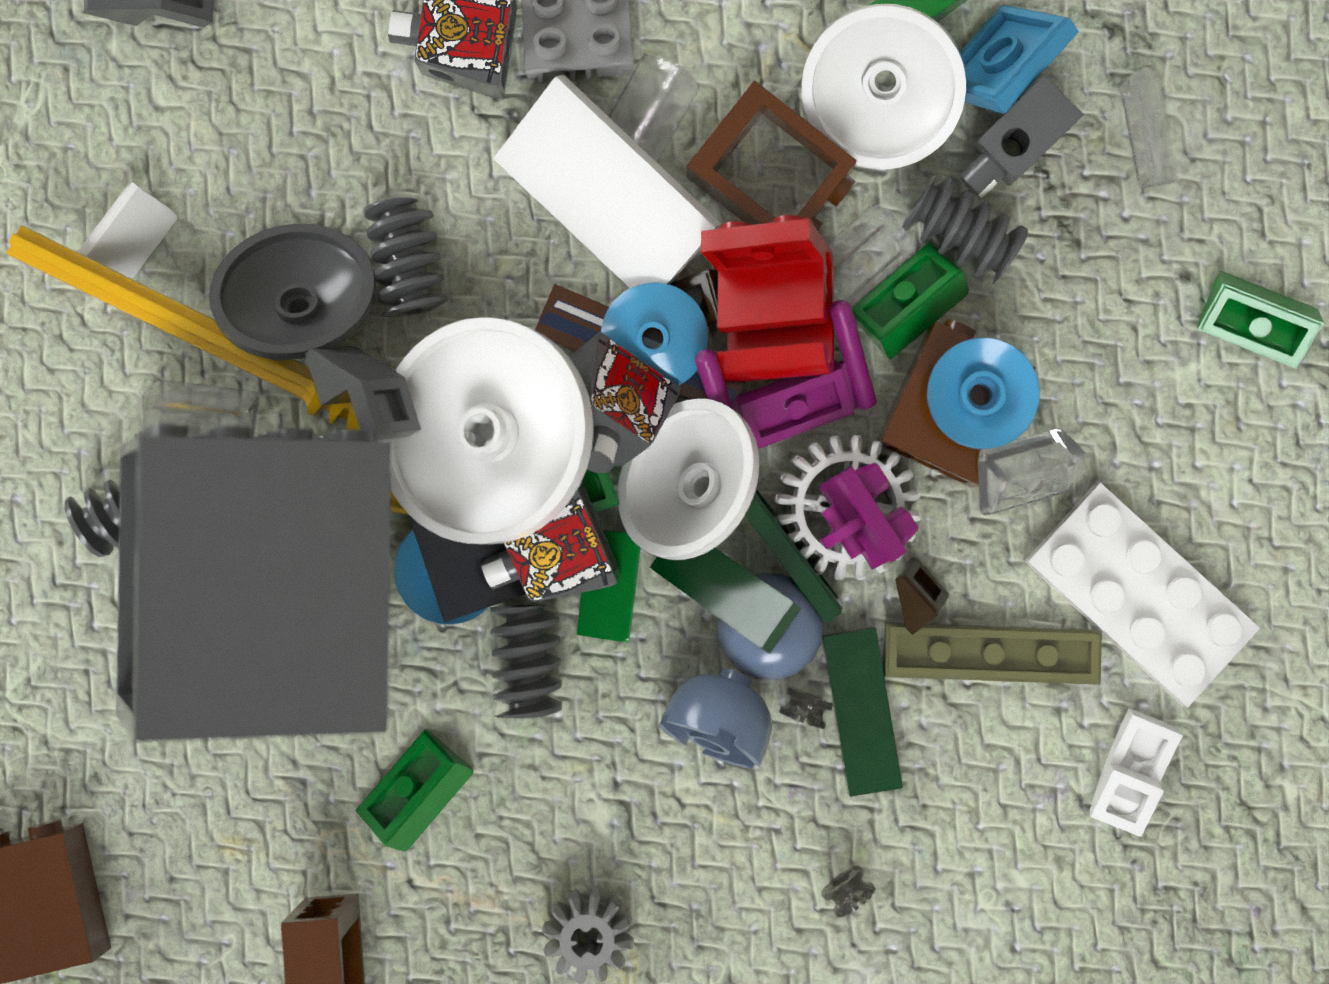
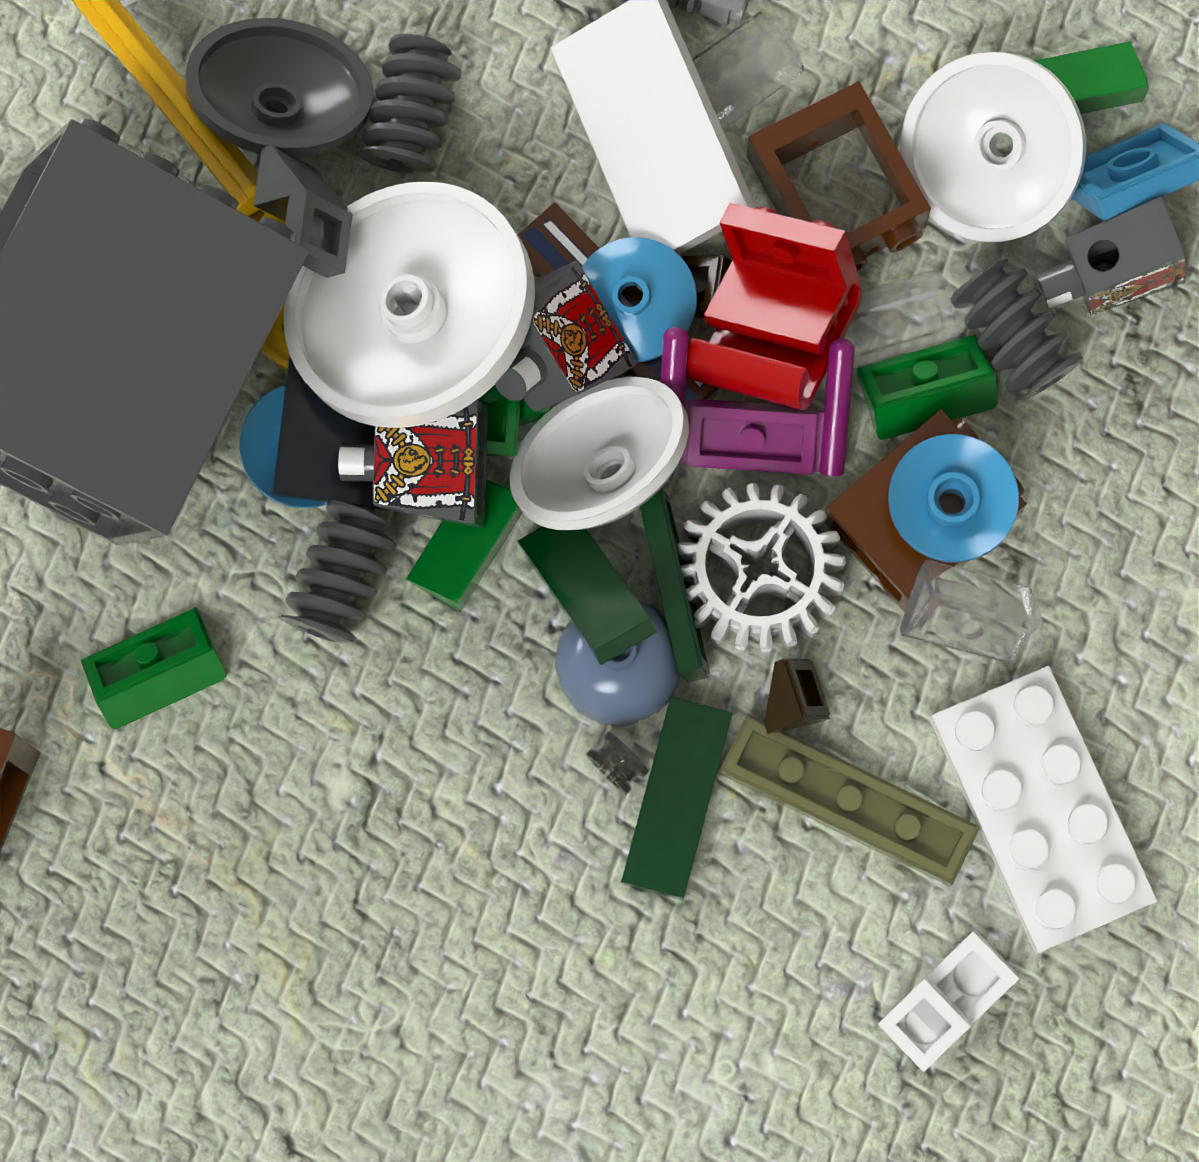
camera: 30 degrees right, 10 degrees down
light grey gear [542,888,634,984] -> none
sand blue cylinder [659,669,772,768] -> none
magenta hips [818,463,919,570] -> none
clear smoke bush [821,865,876,918] -> none

